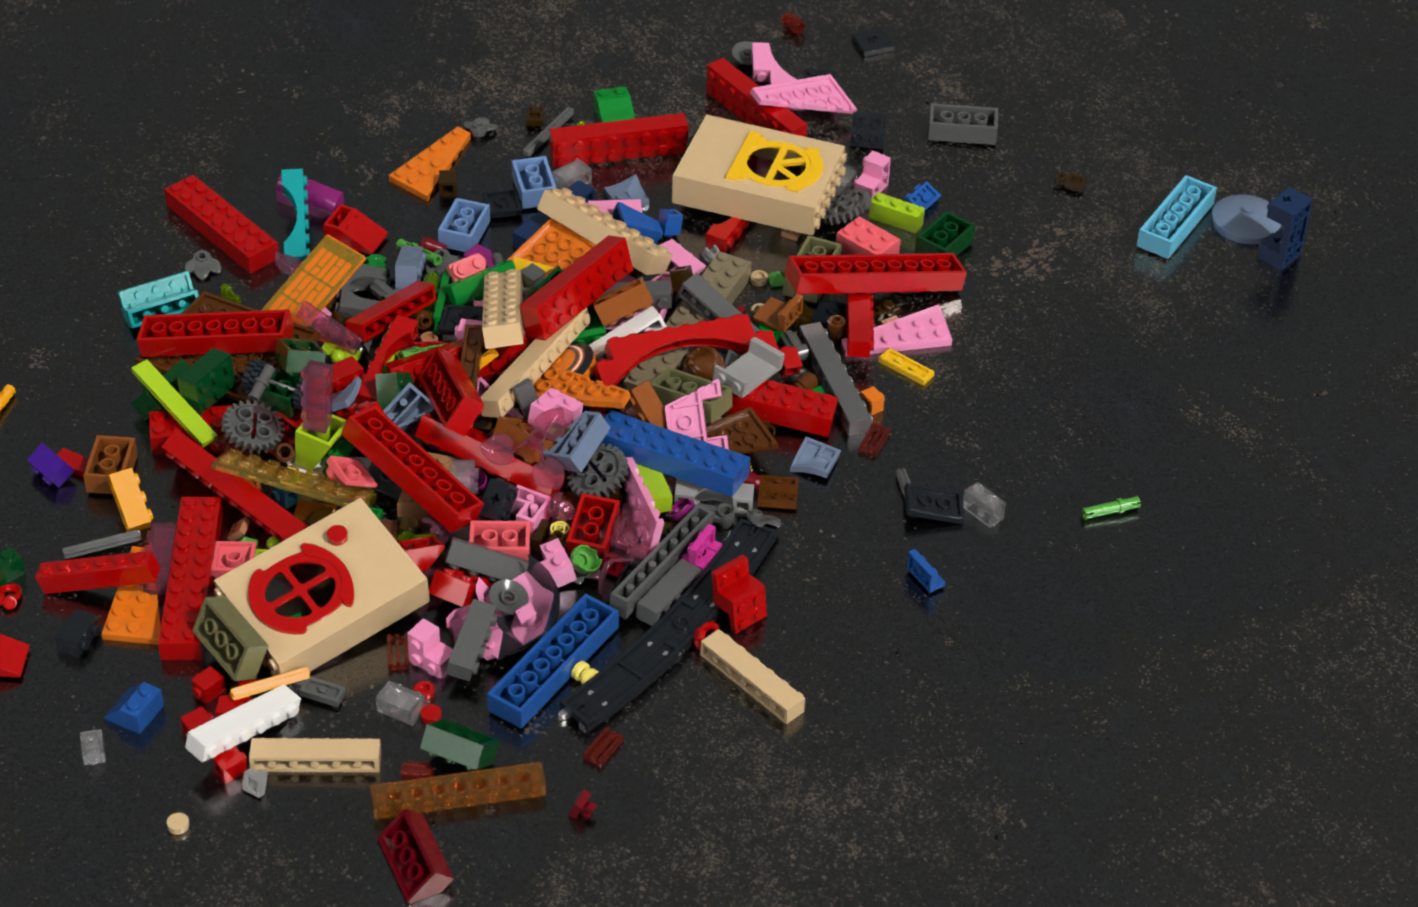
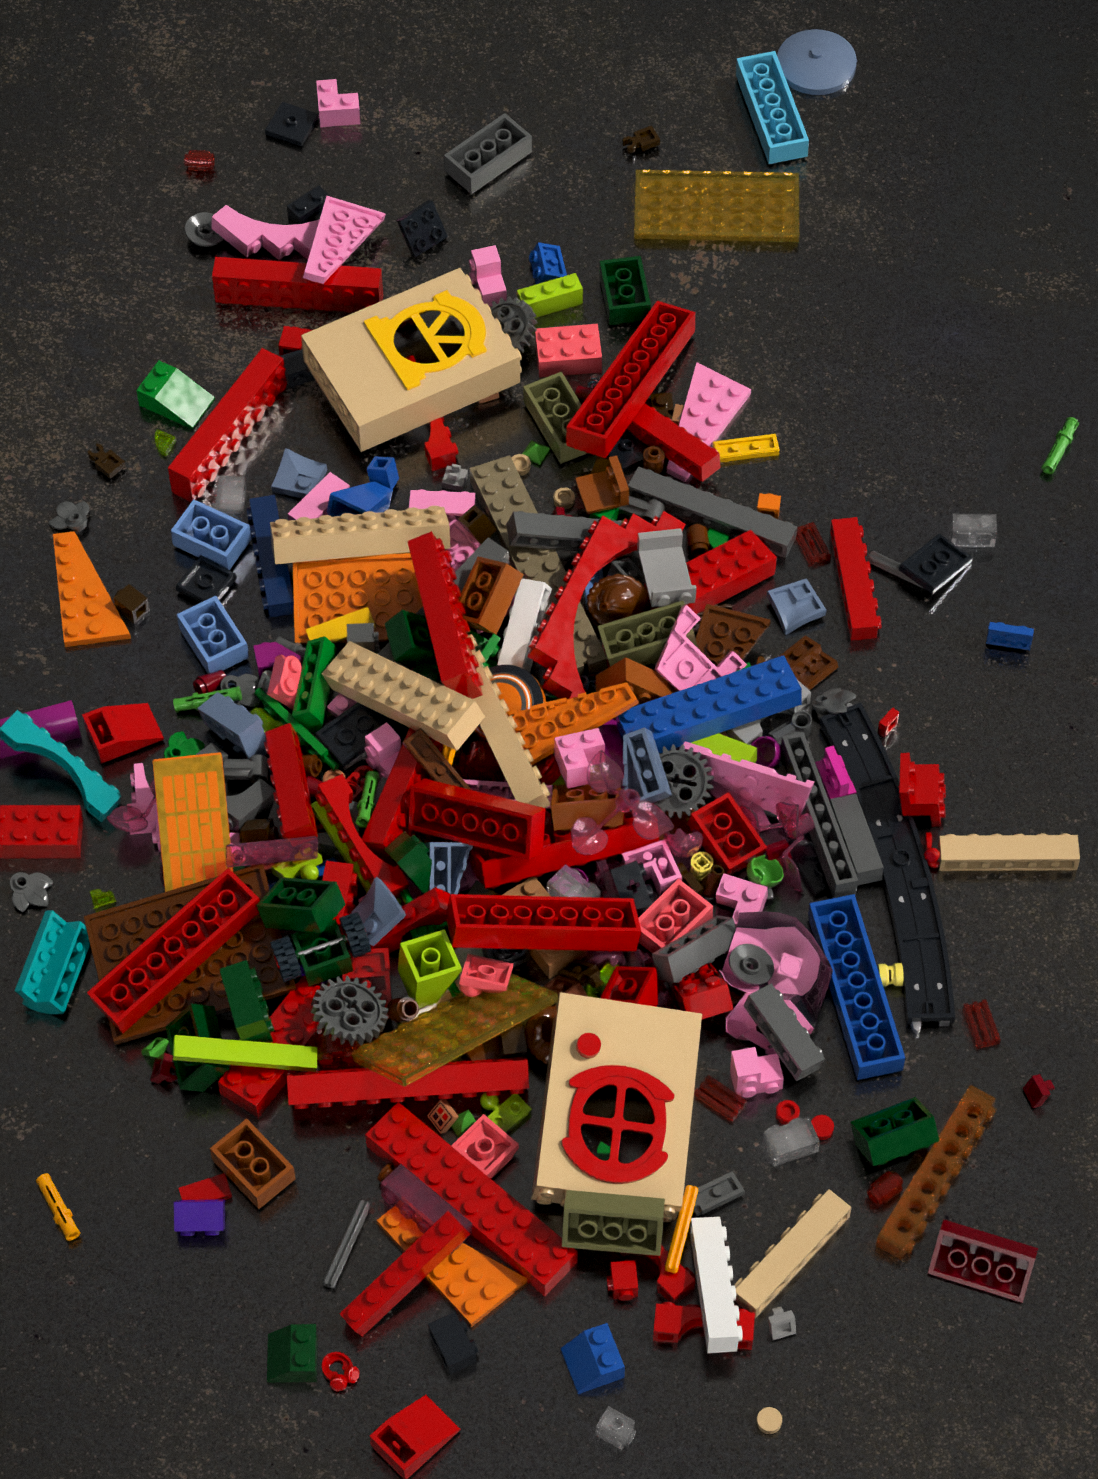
camera: 45 degrees left, 15 degrees up
light orange brick [108,468,153,532] -> none
dark grey pin [248,364,276,402] -> none
clear pink brick [301,359,333,434] -> none
dark grey tile [512,378,538,419] -> none
dark grey axle [522,107,574,157] -> none
dark blue plate [1258,187,1313,271] -> none
none -> dark red tile [150,1052,177,1084]
none -> bright pink brick [316,79,360,127]
none -> clear yellow plate [634,170,799,242]
none -> red brick [830,517,881,641]
none -> red tile [877,708,899,738]

